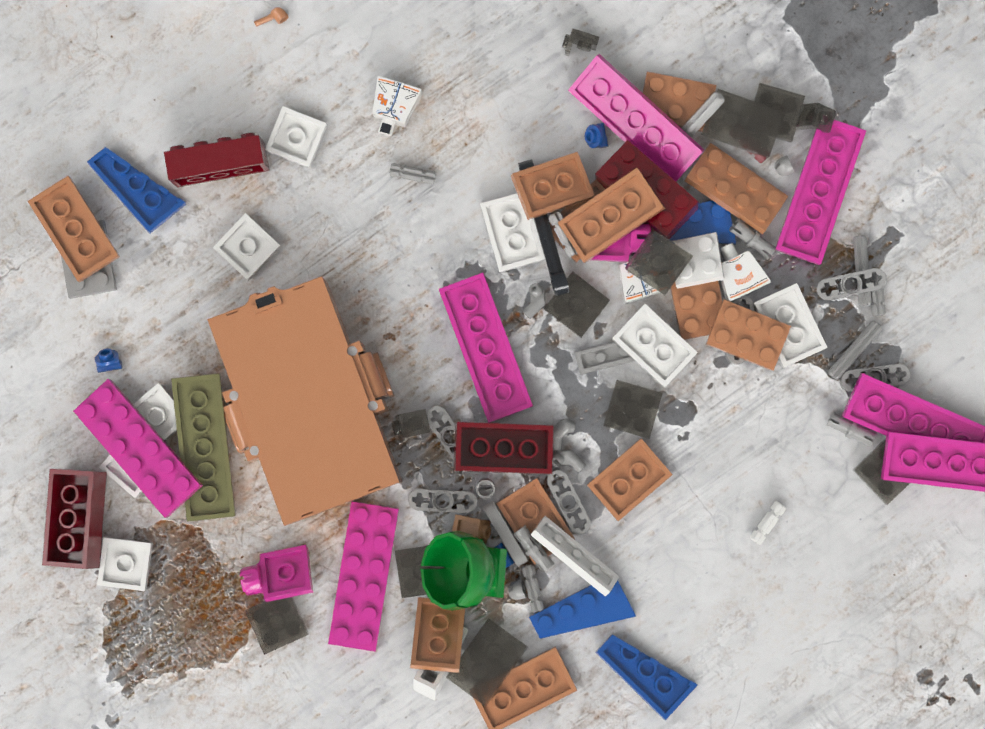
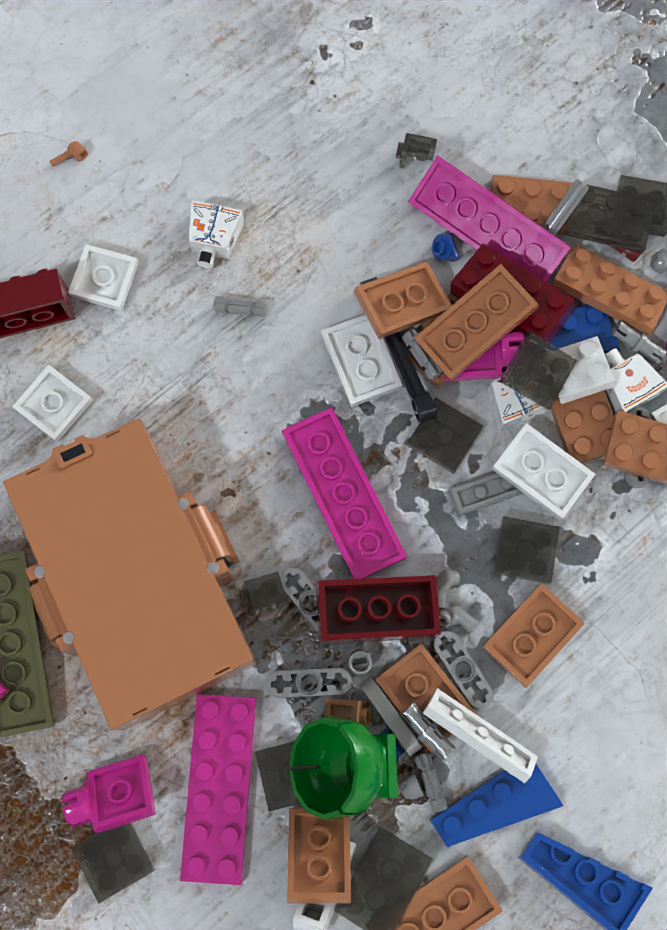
camera: 10 degrees left, 10 degrees down
light grey arm [522,283,546,319] -> none

